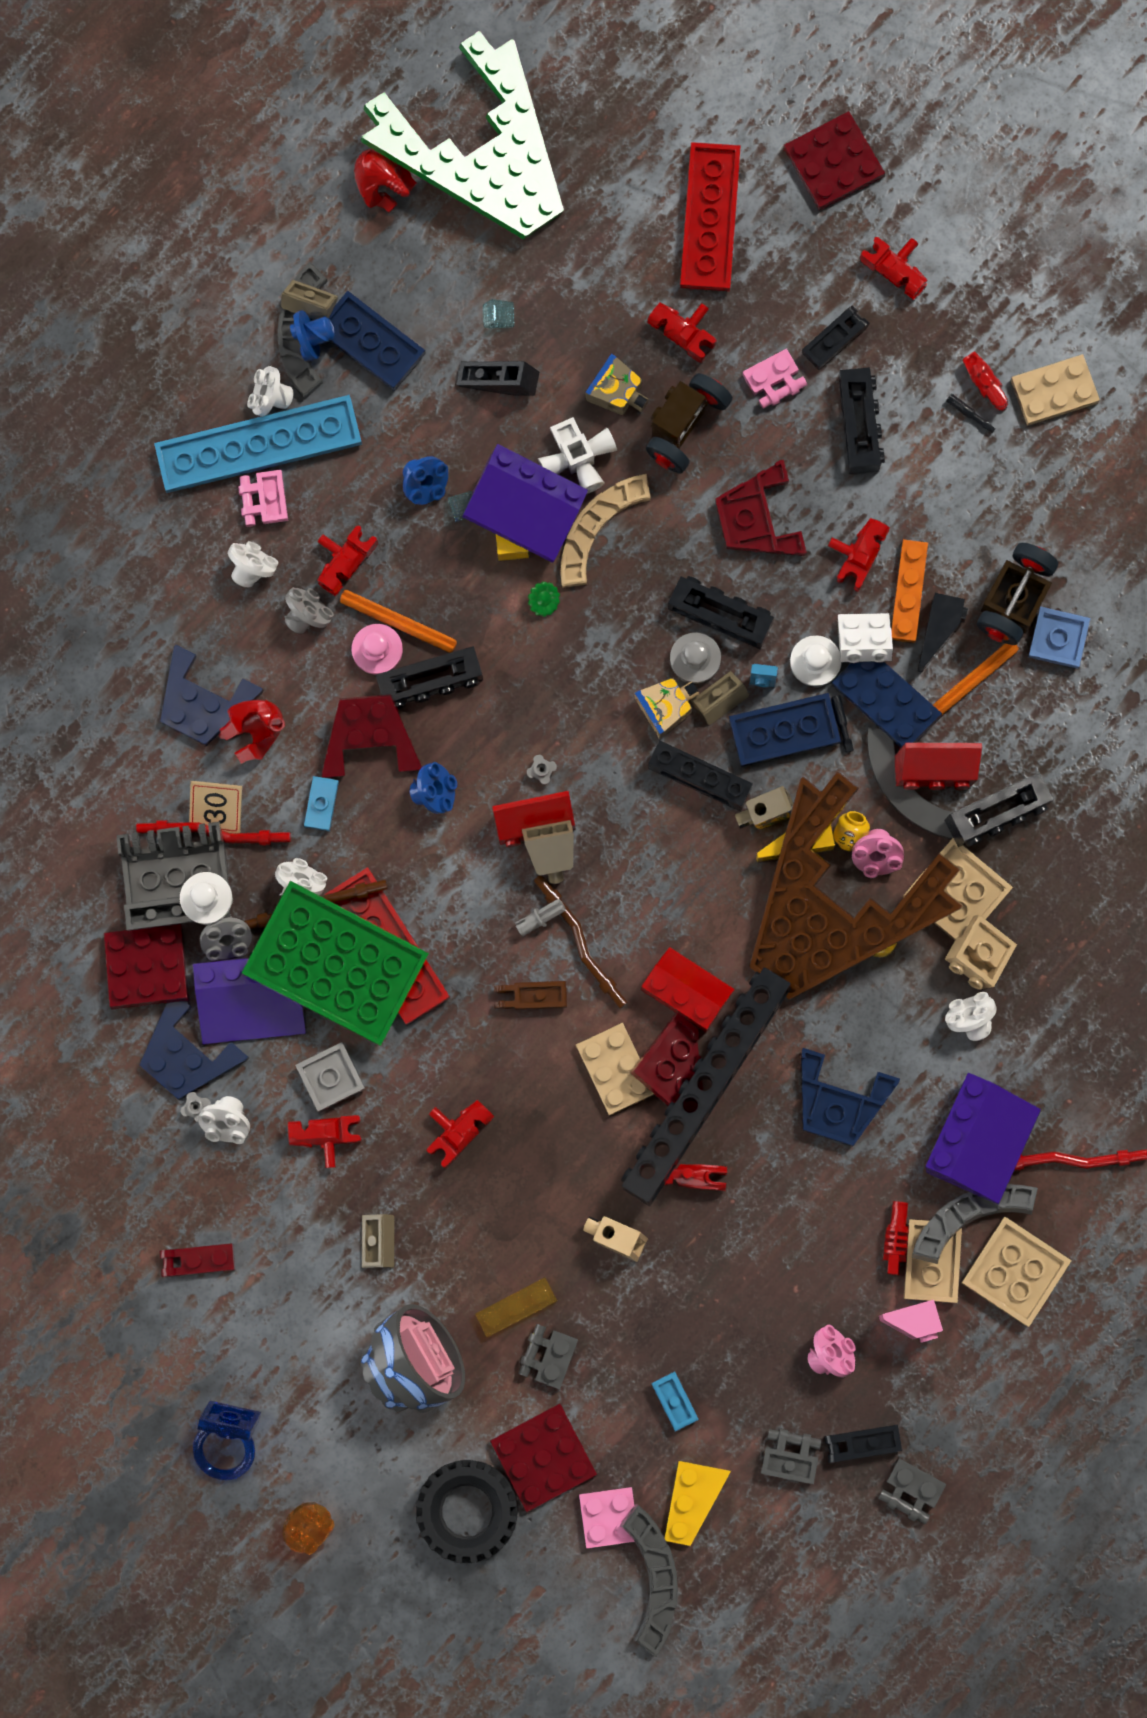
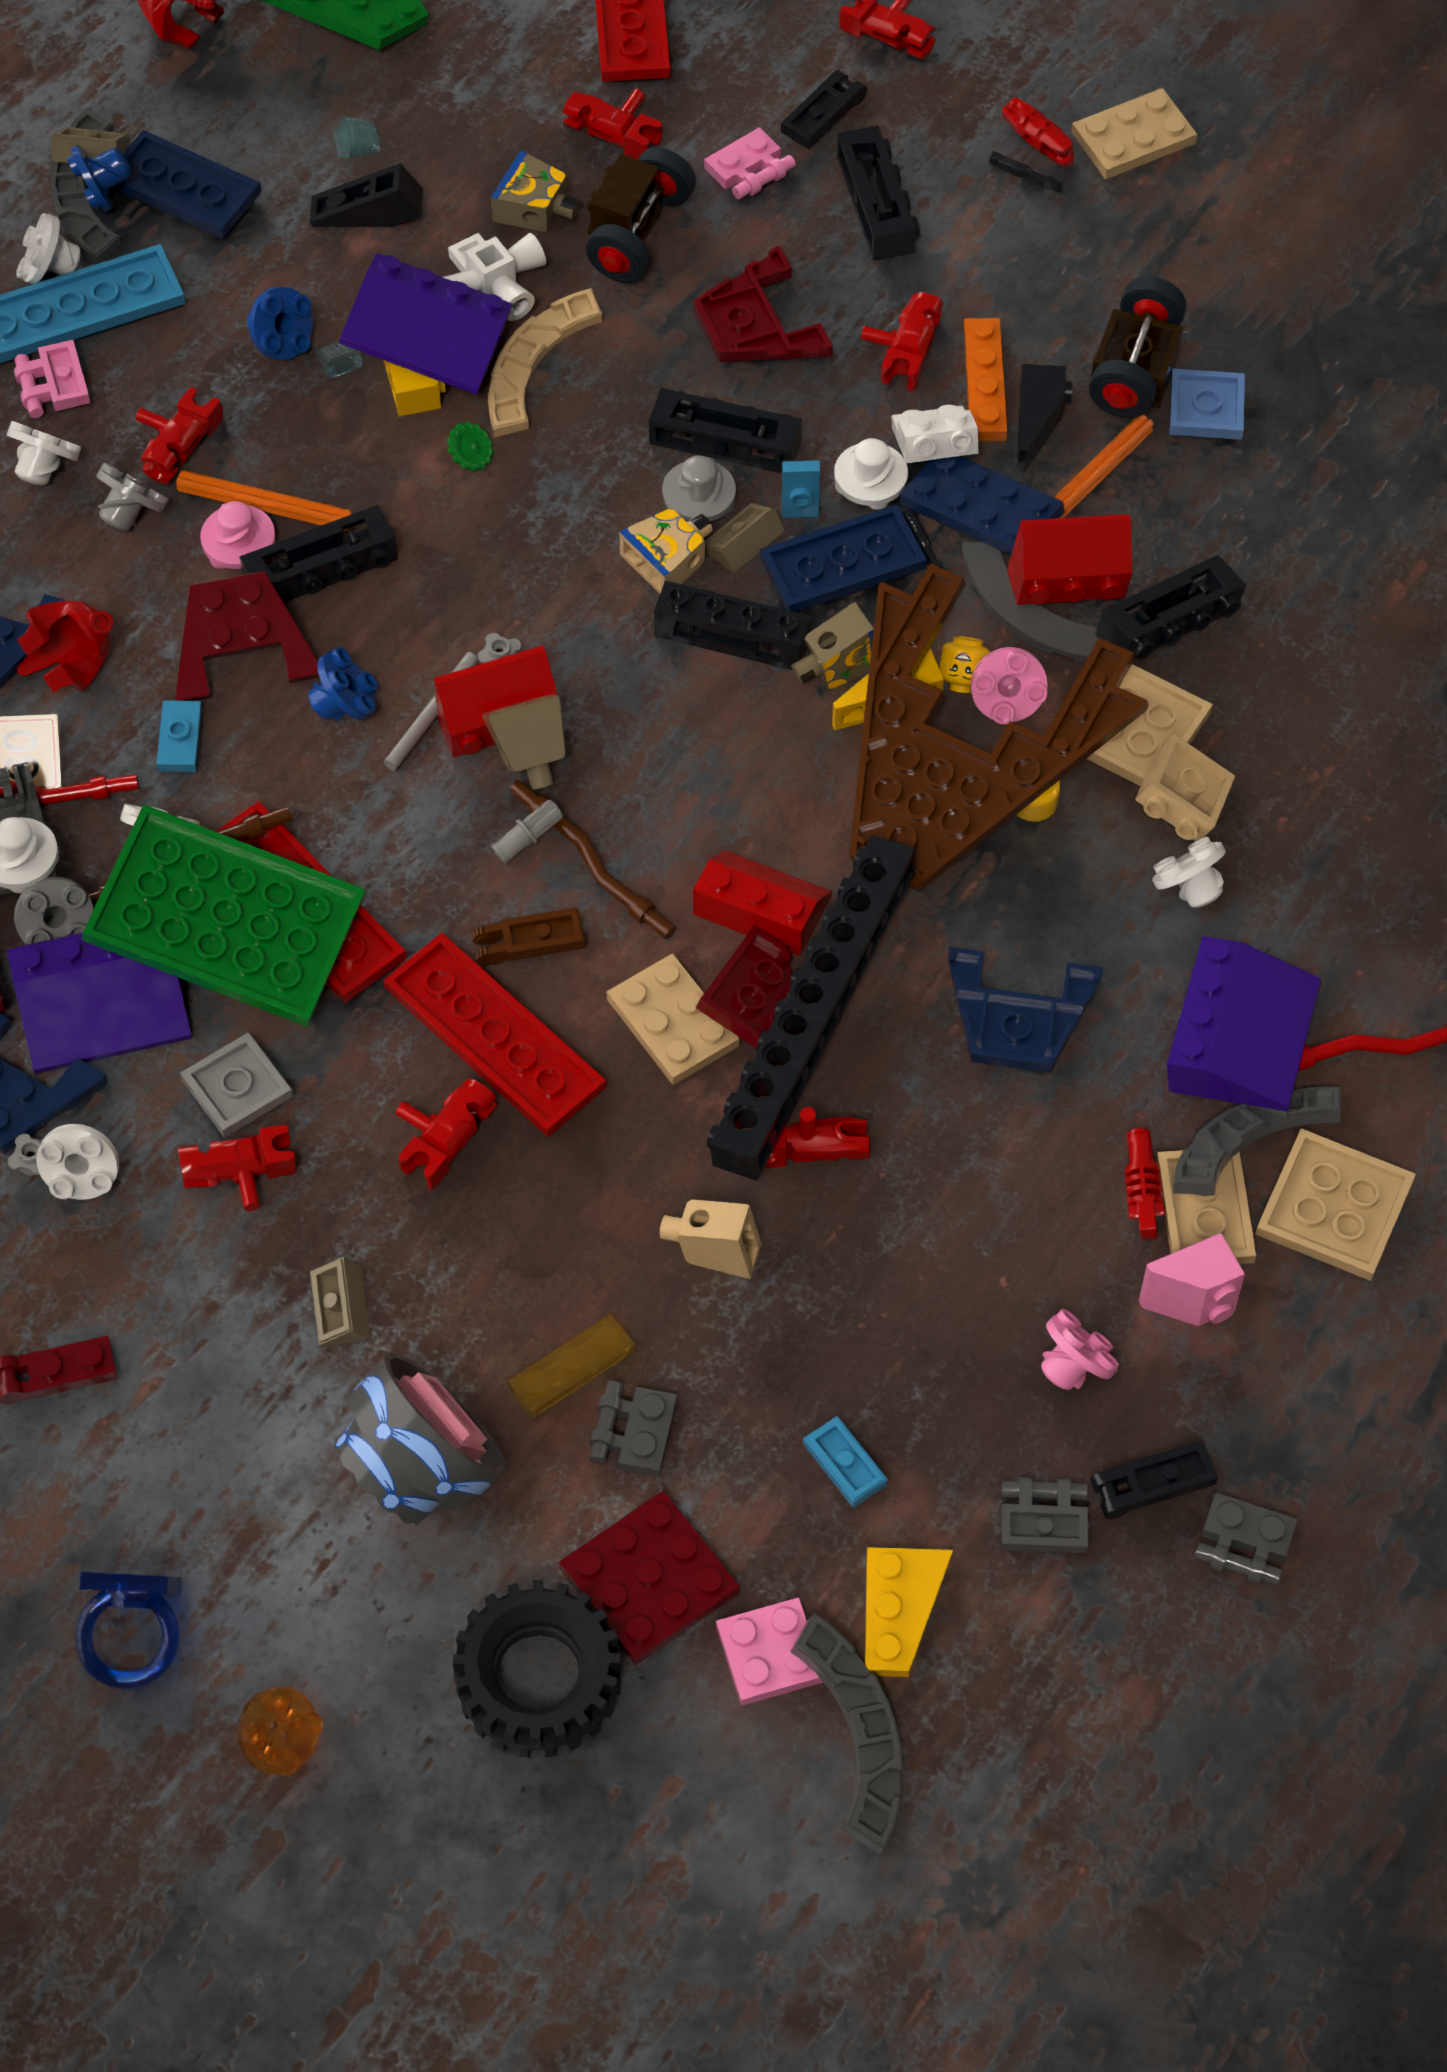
camera: 15 degrees left, 20 degrees down
none -> red plate [383,932,606,1137]
none -> light grey bar [384,652,479,771]

